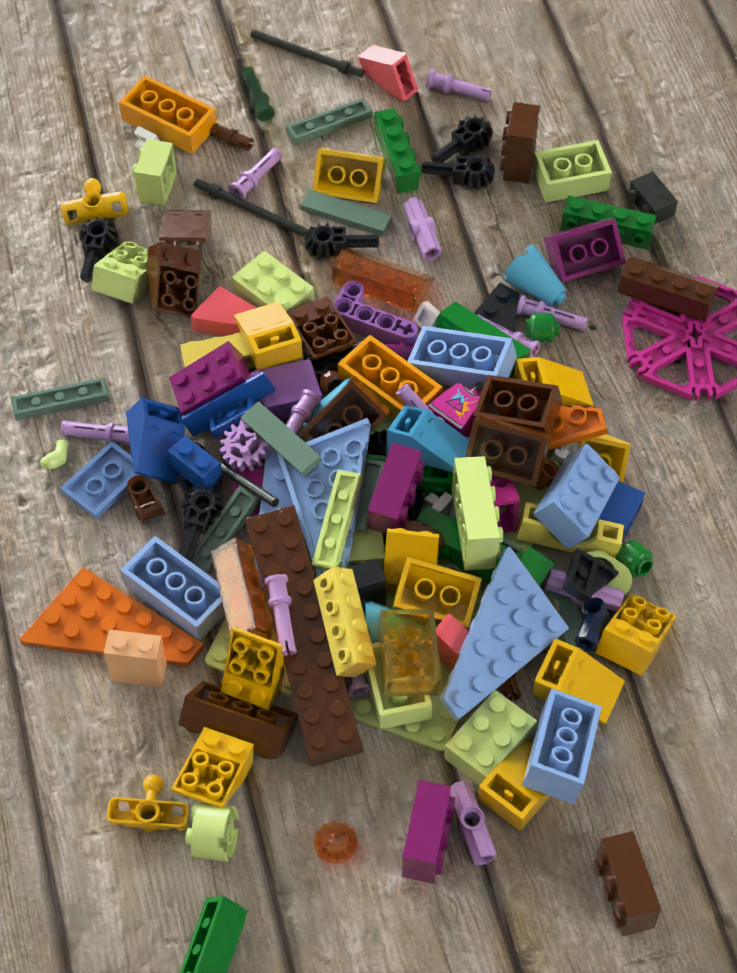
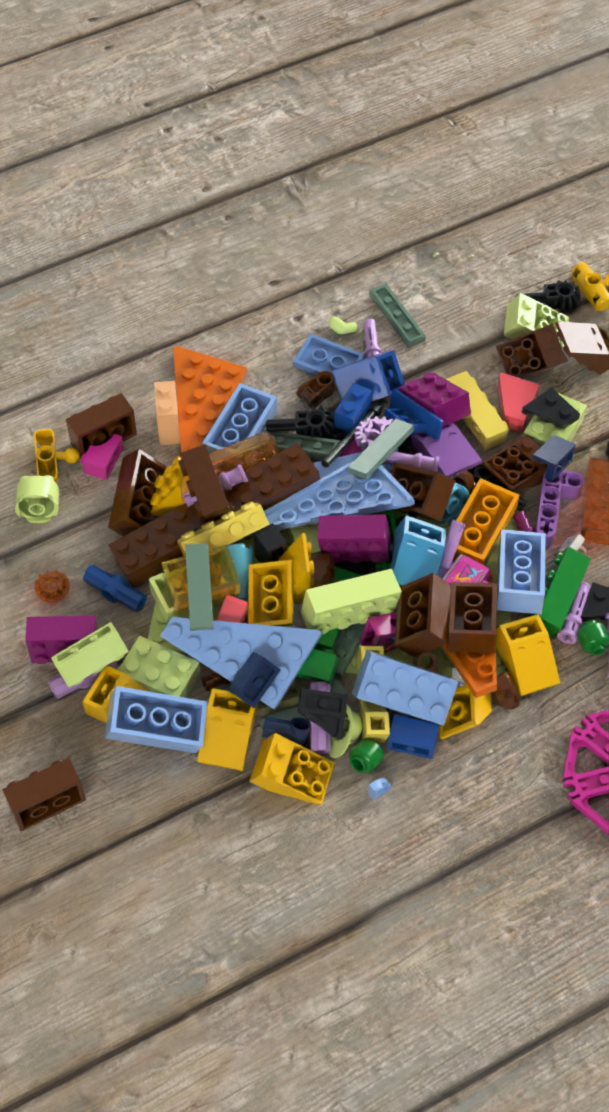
camera: 75 degrees right, 0 degrees up
yellow slope [171,727,254,808] -> none
yellow slope [234,302,302,370] -> none
yellowish green tile [311,470,363,570] -> none
none -> yellowish green brick [51,622,129,687]
none -> reddish brown brick [66,393,137,459]
none -> dark pink arch [81,434,124,480]
none -> blue piece [83,564,147,612]
none -> reddish brown brick [178,444,230,522]
none -> sand green tile [185,543,214,631]
none -> dark blue panel [227,652,281,708]
none -> light blue tile [368,778,392,800]
none -> black wing [521,388,580,429]
none -> panel [533,435,576,481]

